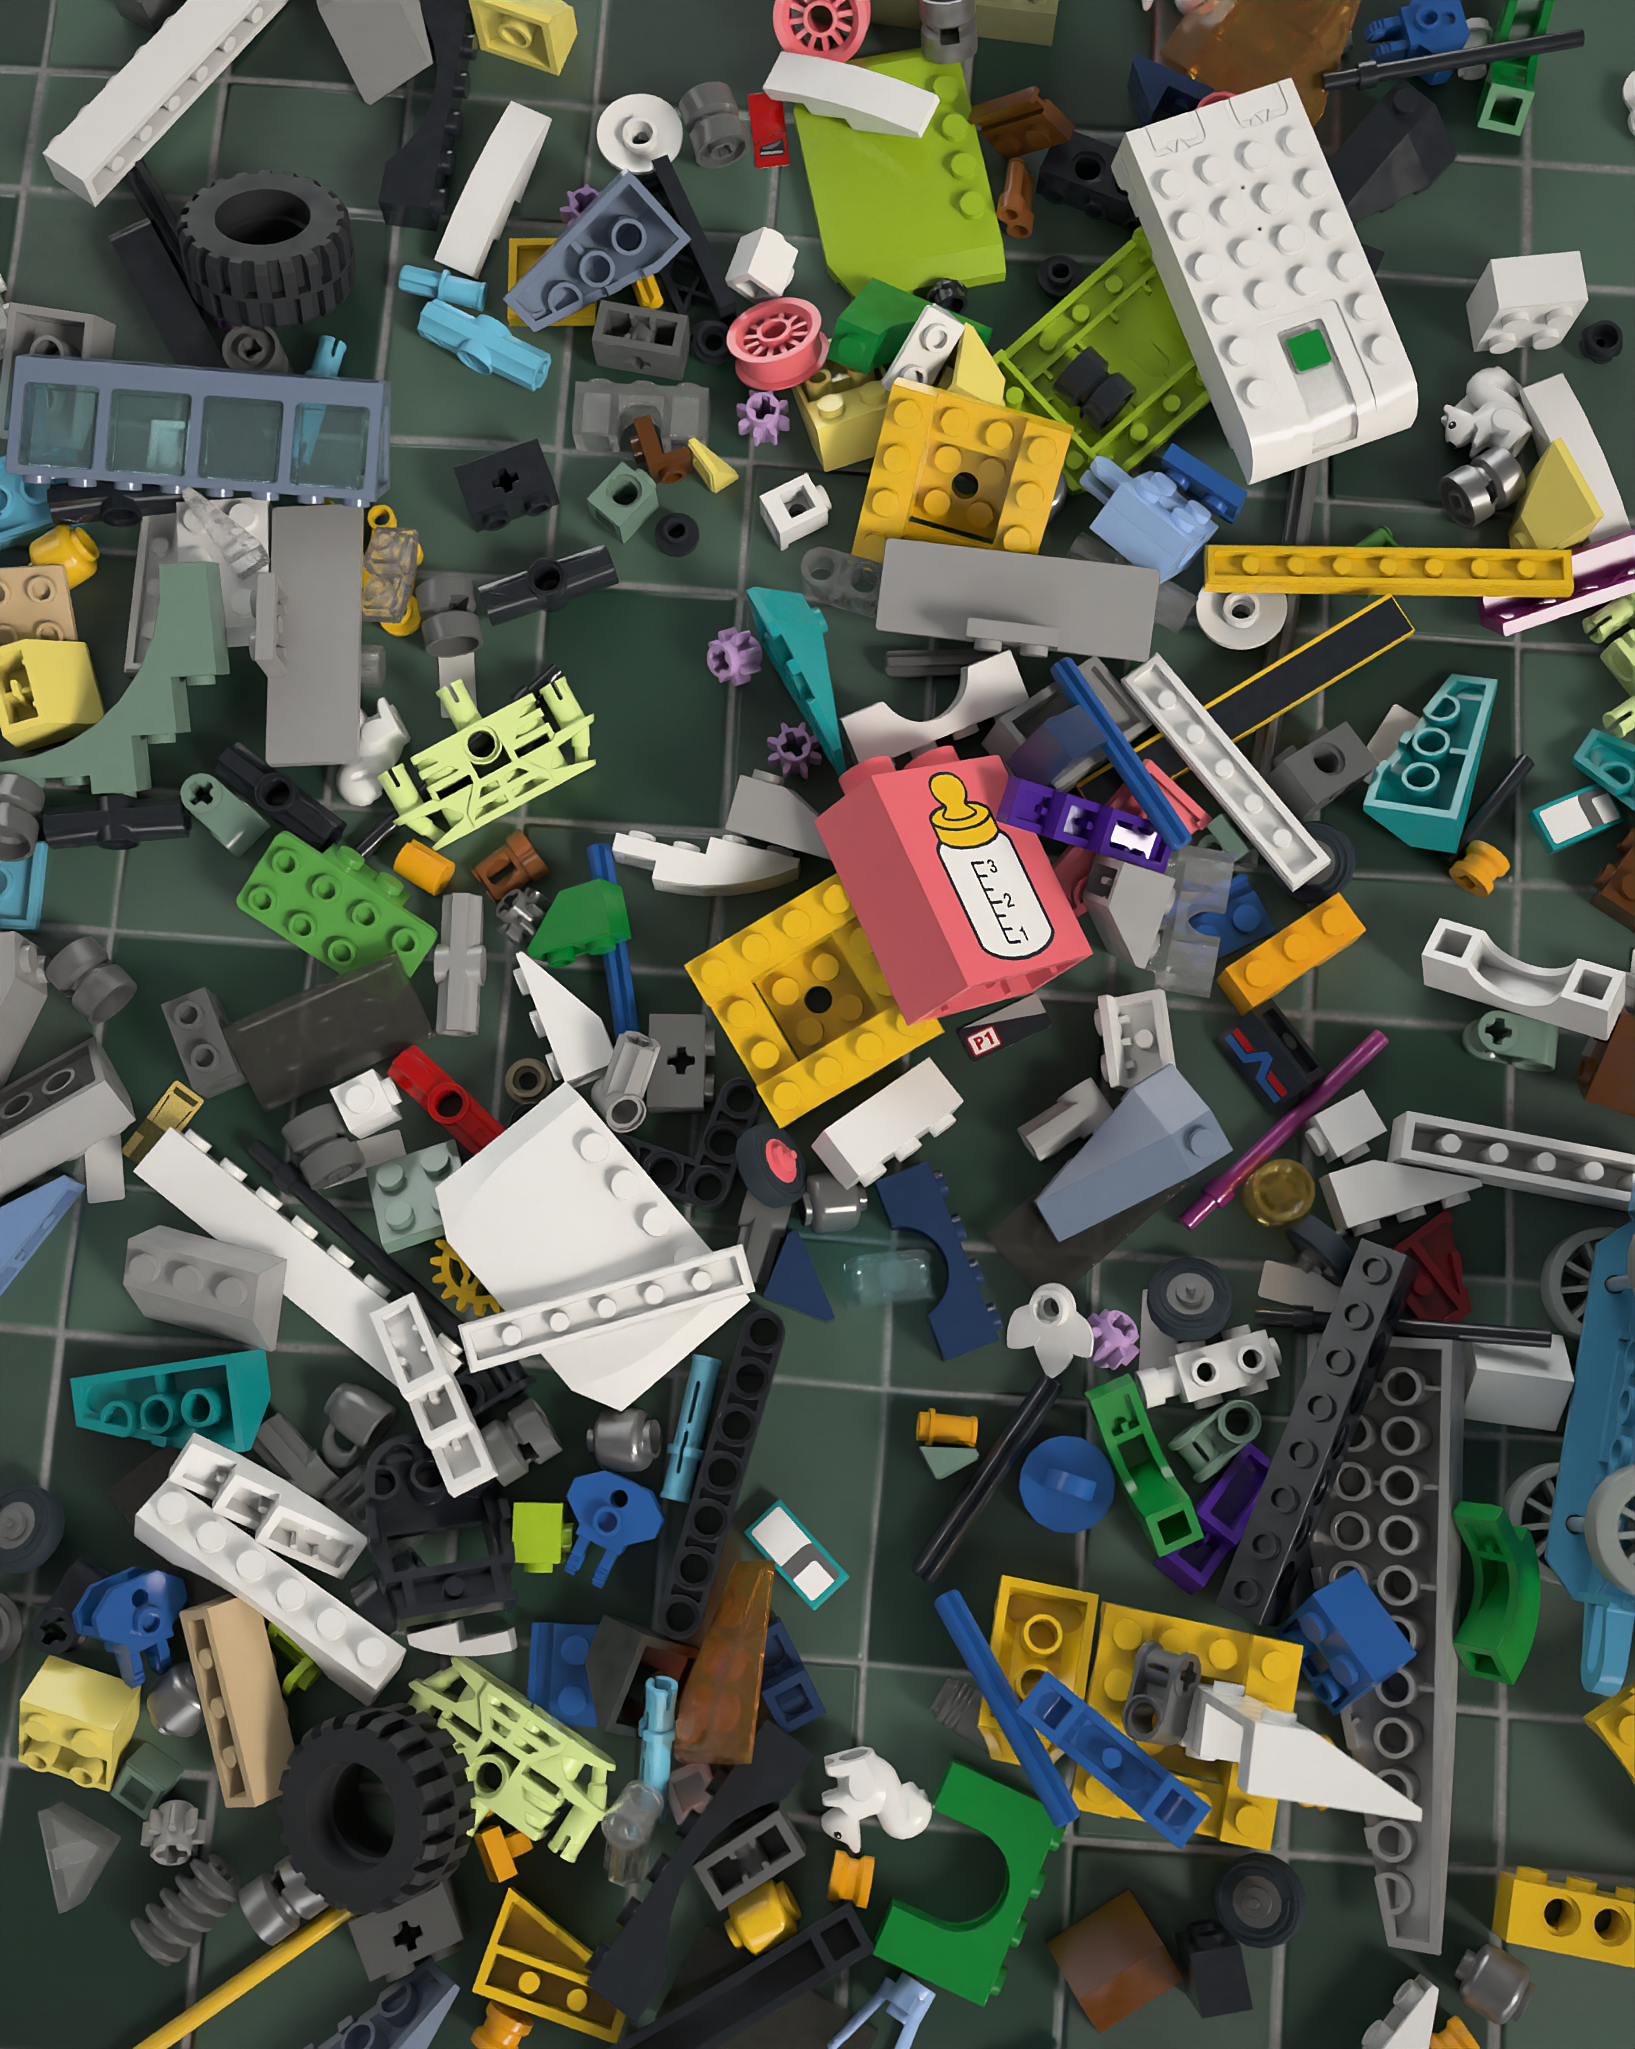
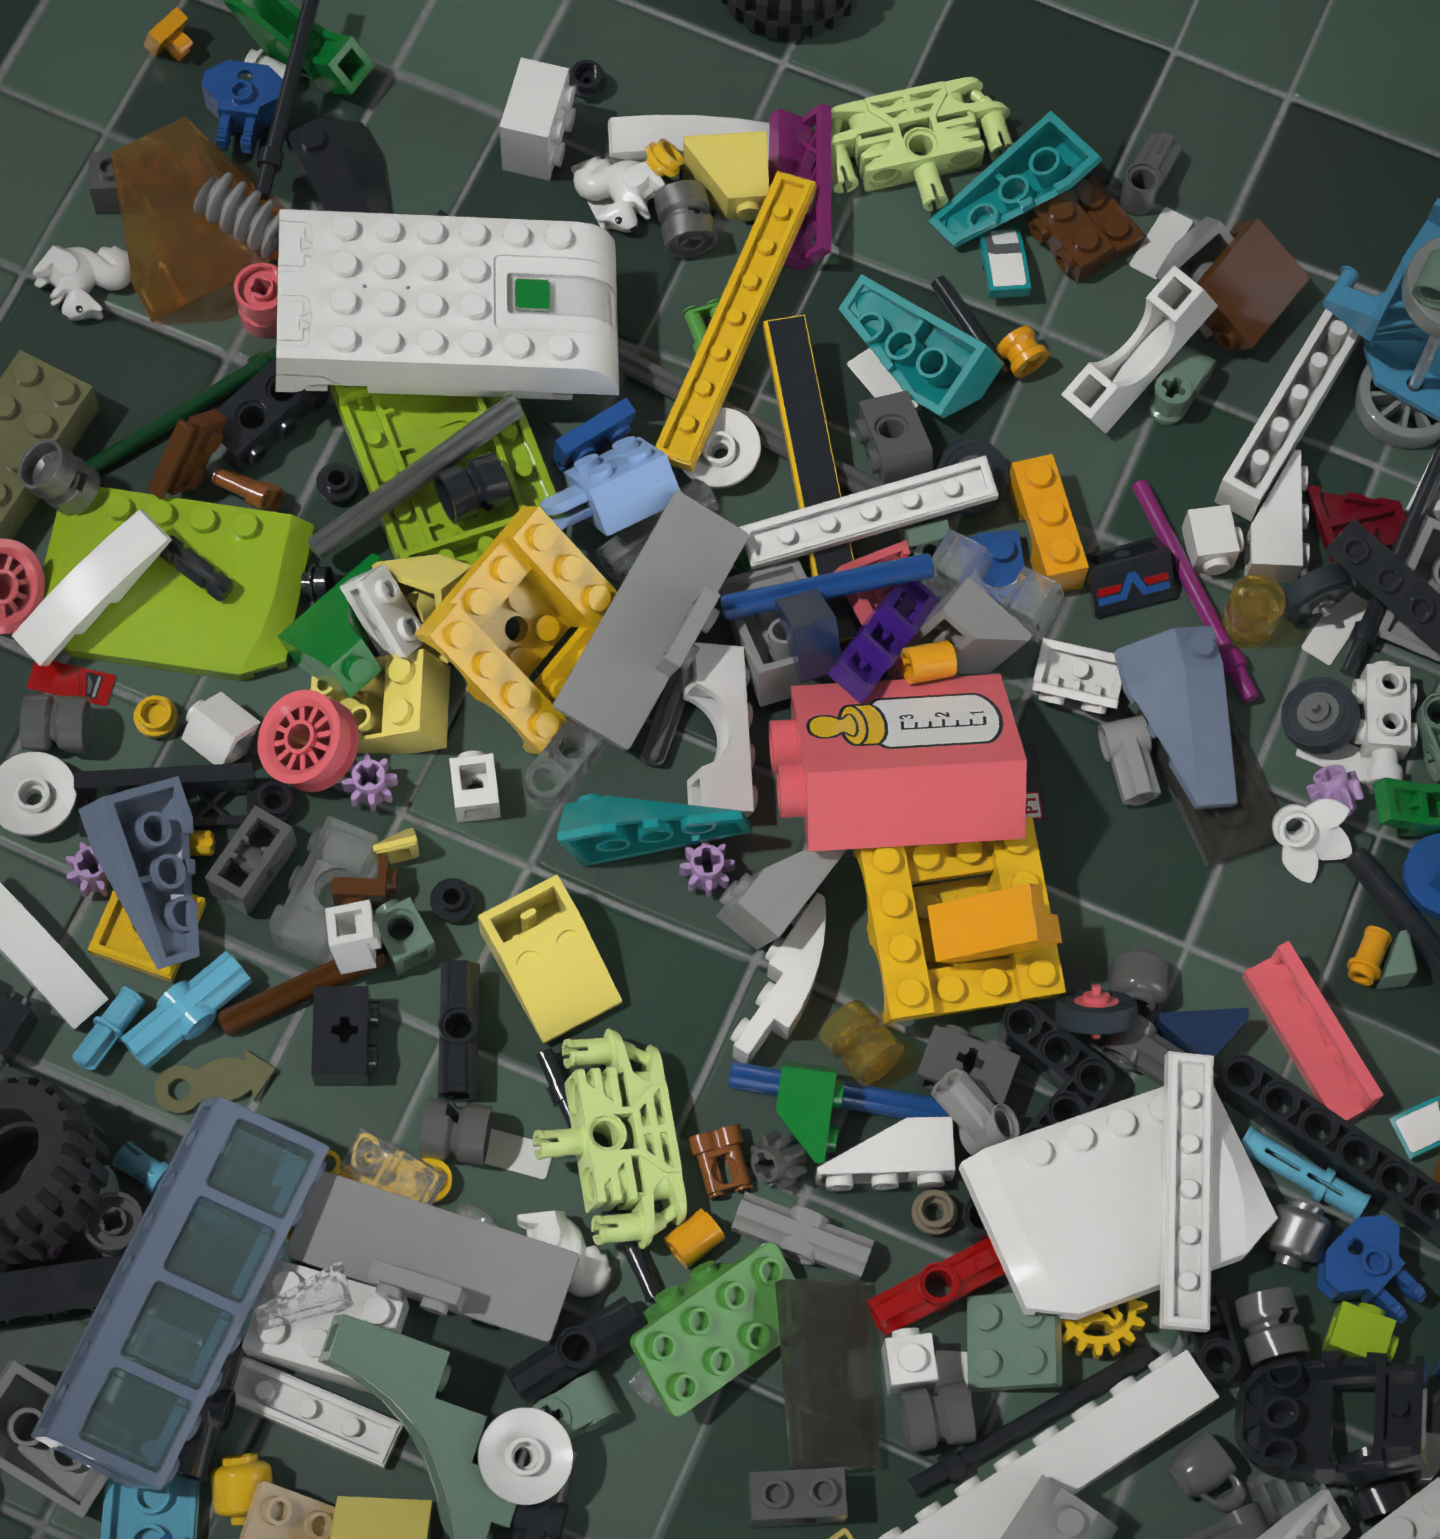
camera: 75 degrees left, 10 degrees down
white slope [369,1292,498,1498] -> none
lavender gear [707,627,762,686] -> none
white brick [811,1057,964,1190] -> none
clear light blue torso [843,1249,937,1310] -> none
dark blue arch [874,1161,1003,1363] -> none
dark blue slope [1127,54,1215,128] -> none
none -> dark green bar [85,347,276,473]
none -> yellow plate [133,695,178,738]
none -> olive brick [154,1049,276,1115]
none -> black axle [159,535,234,601]
none -> light grey piece [193,172,279,258]
none -> reddish brown axle [217,946,387,1036]
none -> dark grey axle [307,395,523,559]
none -> white brick [325,900,381,974]
none -> light yellow slope [478,875,623,1045]
none -> white dish [478,1408,573,1505]
none -> yellow plate [645,138,684,178]
none -> clear yellow wheel [819,1000,904,1086]
none -> light orange piece [900,640,957,685]
none -> light orange piece [927,883,1062,964]
none -> coral fence [1241,941,1383,1122]

